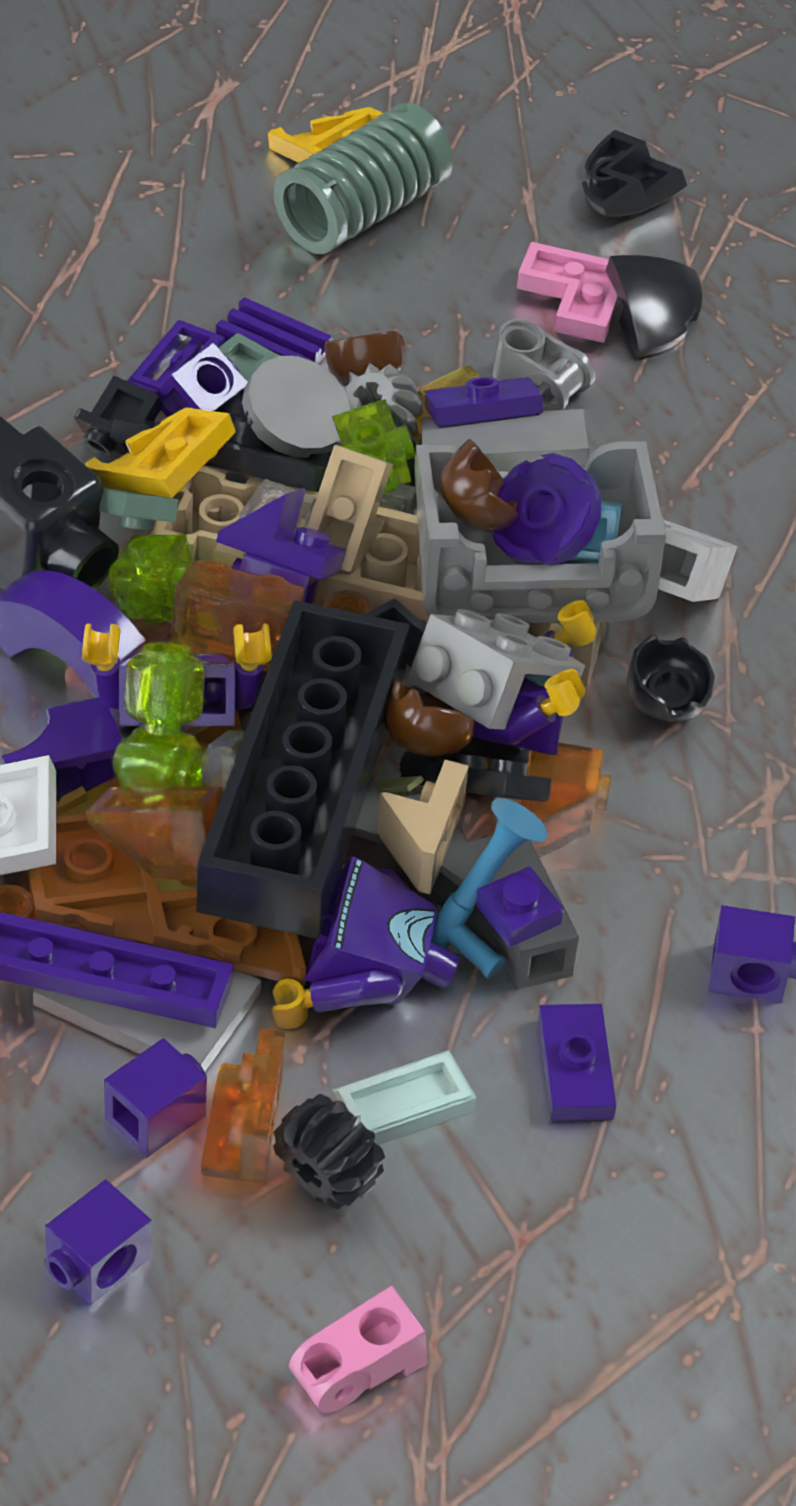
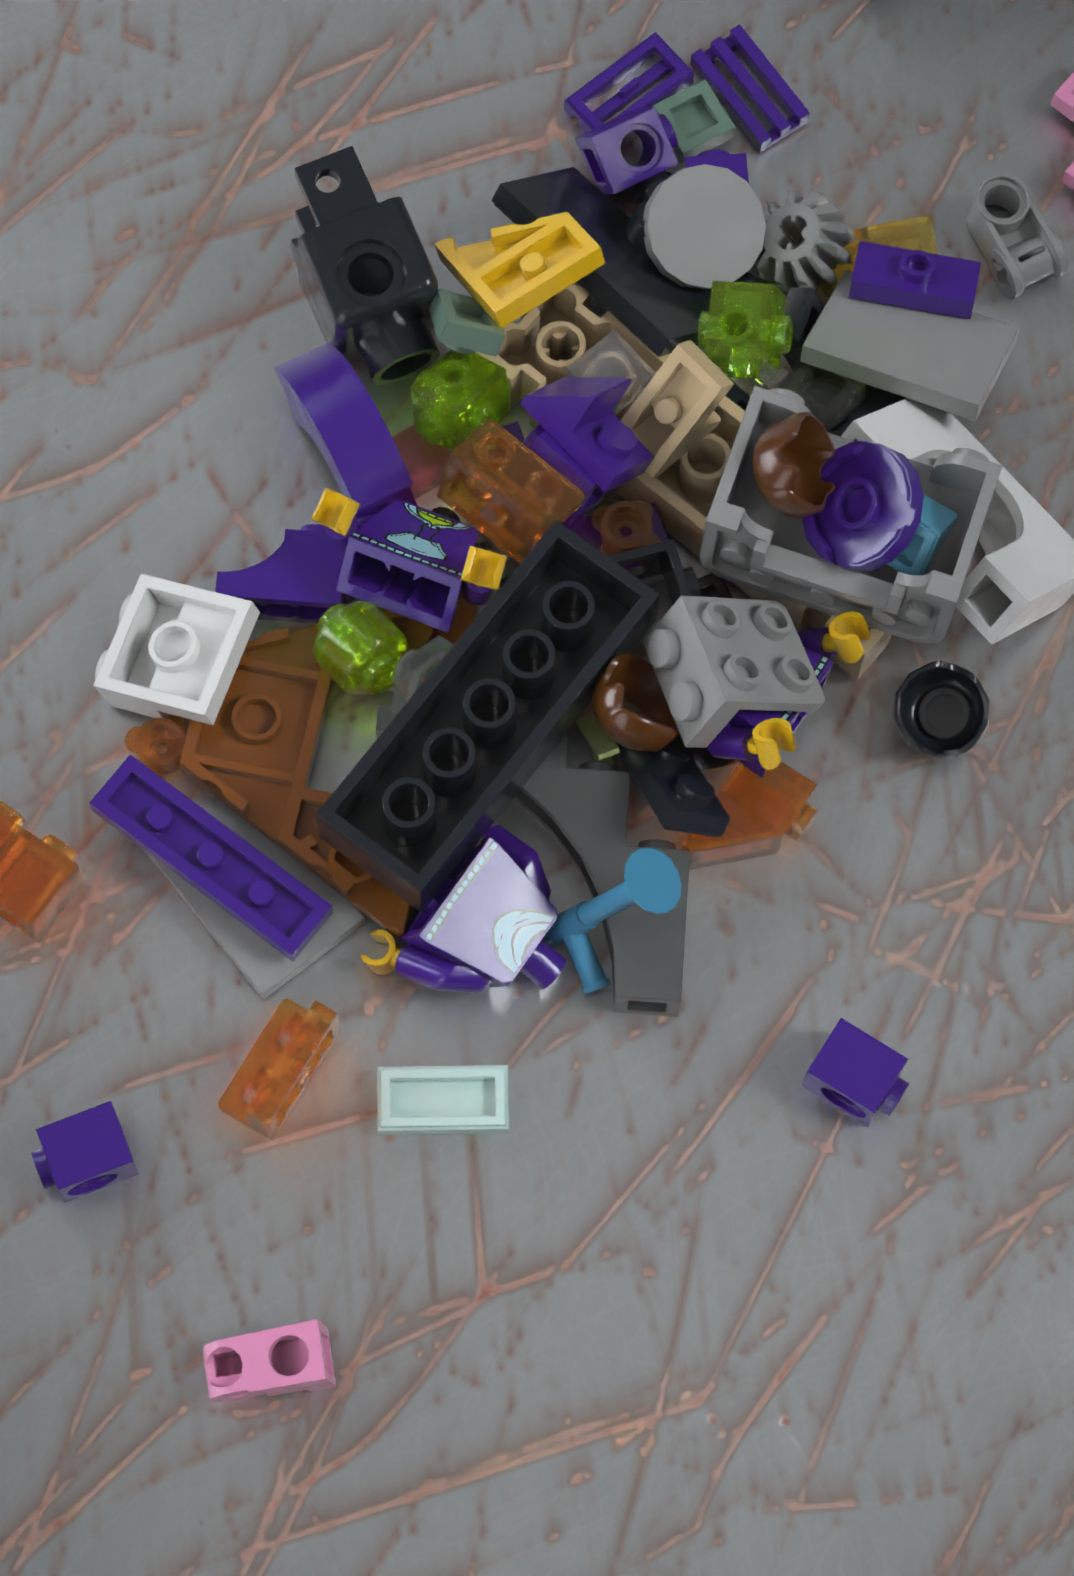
camera: 25 degrees right, 25 degrees up
black bracket [74,375,164,456] -> none
clear orange slope [86,786,224,886] -> none
dark purple brick [104,1038,207,1158] -> none
clear neon green head [124,642,205,736] -> none
black gear [273,1094,385,1210] -> none
reddish brown hair [324,331,407,386] -> none
tan slope [377,760,468,894] -> none
dark purple plate [475,866,564,947] -> none
dark purple plate [538,1004,616,1121] -> none

